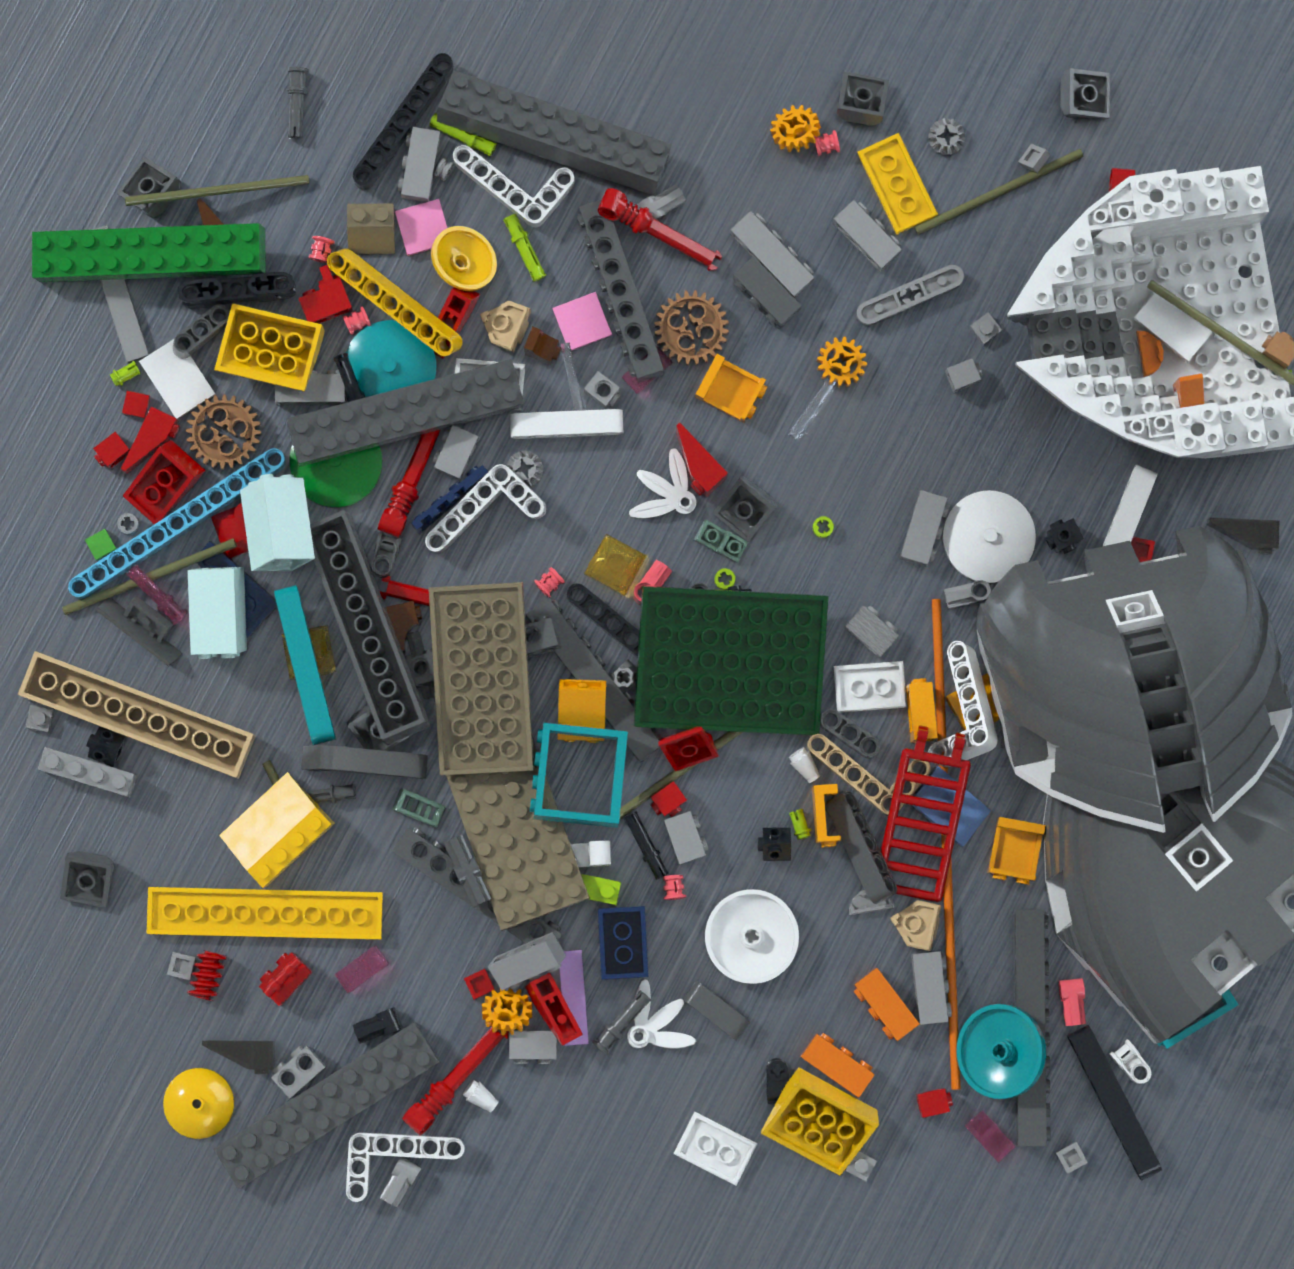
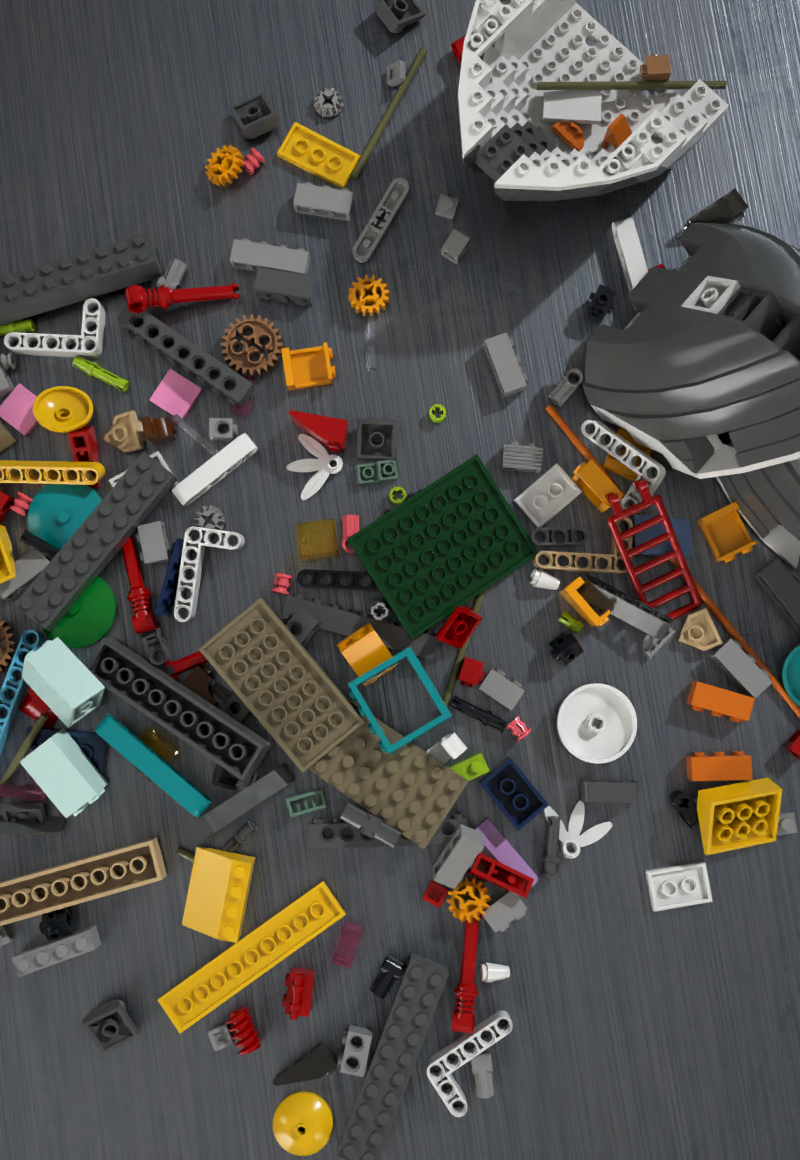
camera: 30 degrees left, 0 degrees up
white dish [942,491,1036,584] -> none

